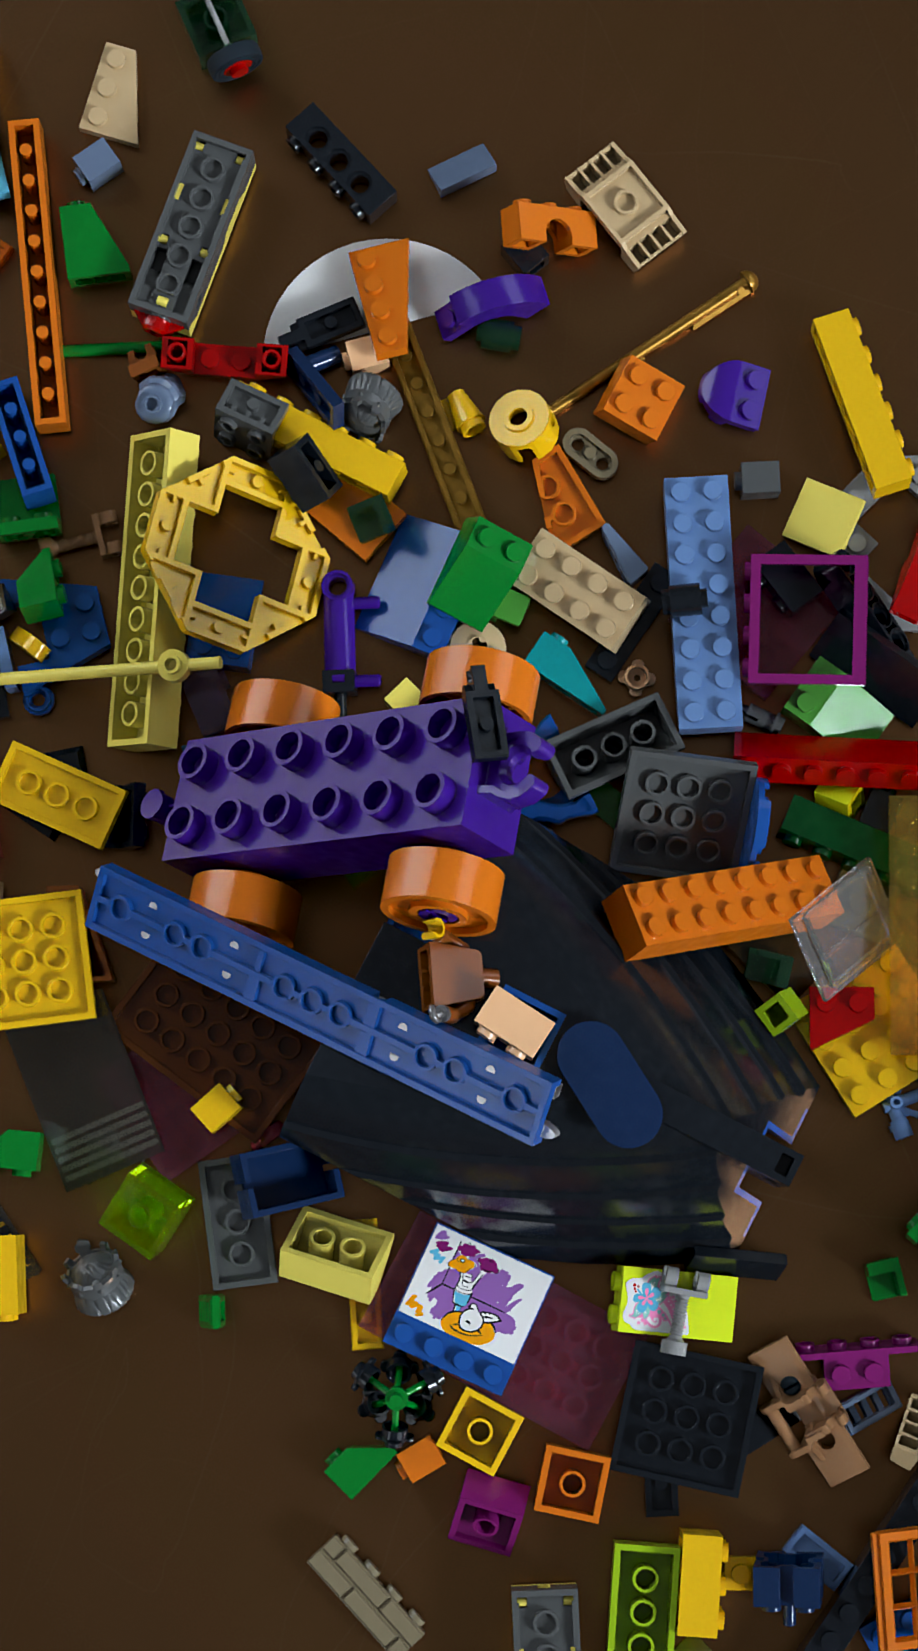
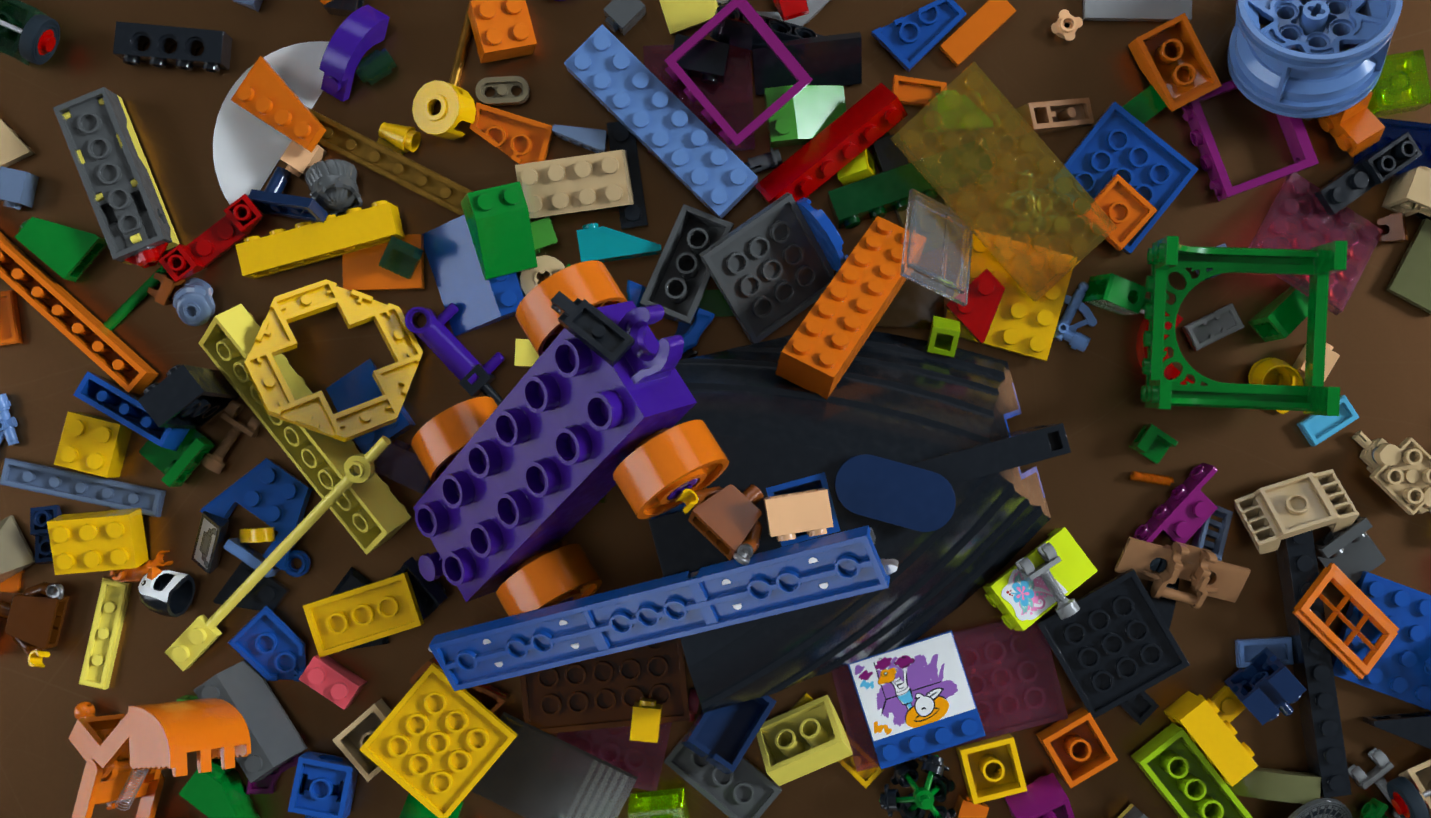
camera: 40 degrees left, 5 degrees up
green slope [16,547,68,625] -> none
dark grey bracket [214,378,289,461] -> none
black brick [267,433,343,513] -> none
black hinge [278,297,366,352] -> none
light nougat plate [618,659,656,697] -> none
black brick [661,582,708,618] -> none
black tile [684,1245,788,1281] -> none
clear green panel [743,947,794,989] -> none
none -> black brick [138,364,240,429]
none -> orange piece [1130,471,1174,487]

